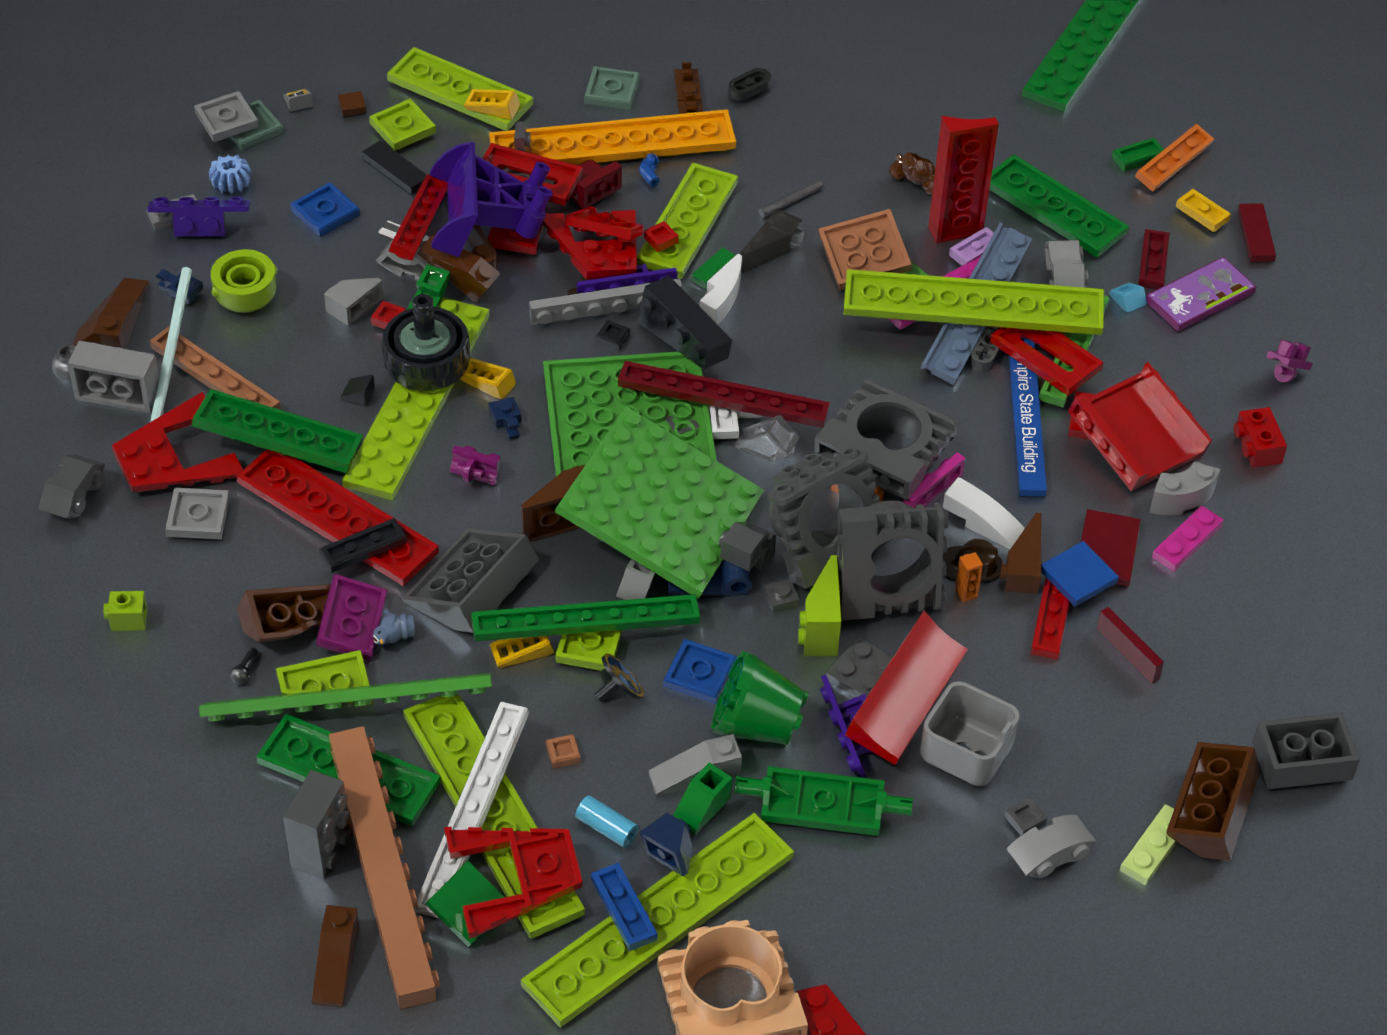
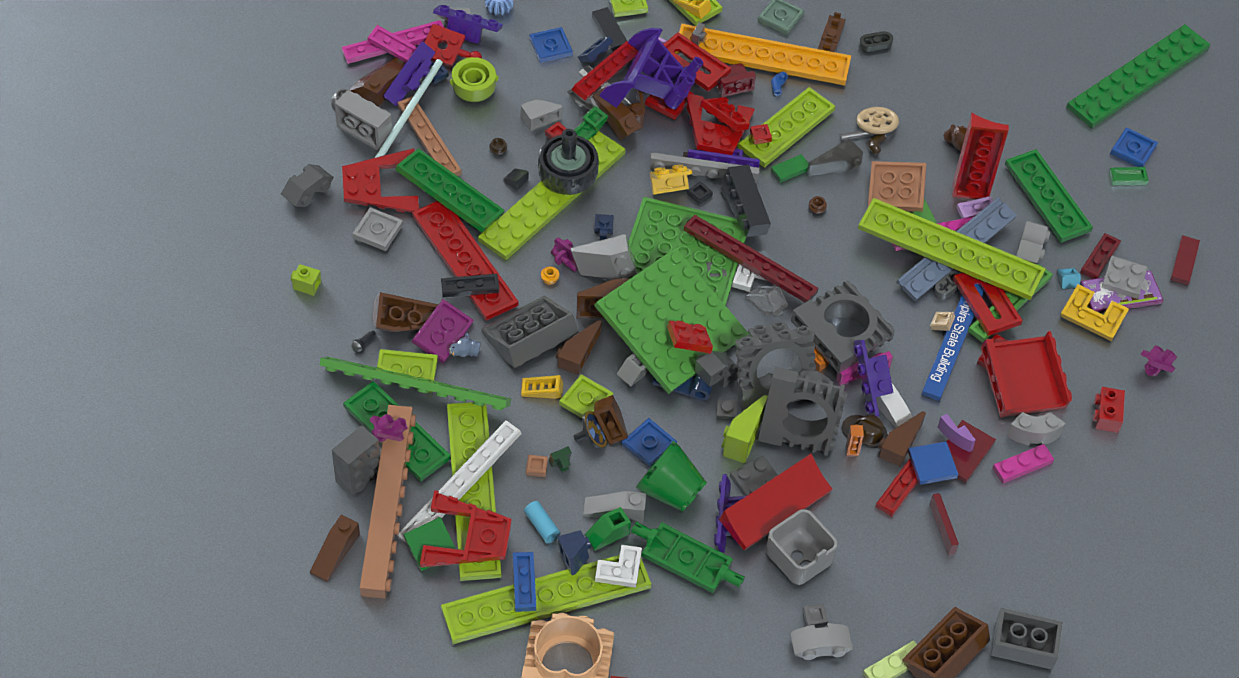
camera: 20 degrees right, 5 degrees up
yellow slope [460,358,516,399] -> none
green plate [471,594,700,642] -> none
white slope [700,254,742,325] -> none
orange plate [1135,124,1214,192] -> none
yellow plate [1176,189,1231,232] -> none
none -> dark pink plate [341,20,444,64]
none -> dark pink plate [368,25,417,62]
none -> magenta hips [370,414,408,442]
none -> dark purple bracket [383,42,435,107]
none -> red plate [424,24,482,68]
none -> dark brown plate [489,138,507,155]
none -> light orange plate [541,267,559,285]
none -> dark green tile [549,446,572,473]
none -> reddish brown slope [556,320,602,375]
none -> light grey slope [571,234,637,279]
none -> dark blue plate [578,36,613,63]
none -> reddish brown slope [594,395,628,445]
none -> white plate [595,545,642,588]
none -> yellow bracket [649,164,693,194]
none -> red plate [667,320,713,354]
none -> reddish brown plate [808,196,827,214]
none -> dark purple bracket [853,340,894,417]
none -> tan plate [856,107,899,134]
none -> dark brown arm [868,134,886,155]
none -> tan tile [930,312,955,331]
none -> medium lavender slope [937,414,976,452]
none -> yellow plate [1060,284,1129,341]
none -> light grey plate [1101,256,1147,299]
none -> blue tile [1110,127,1158,167]

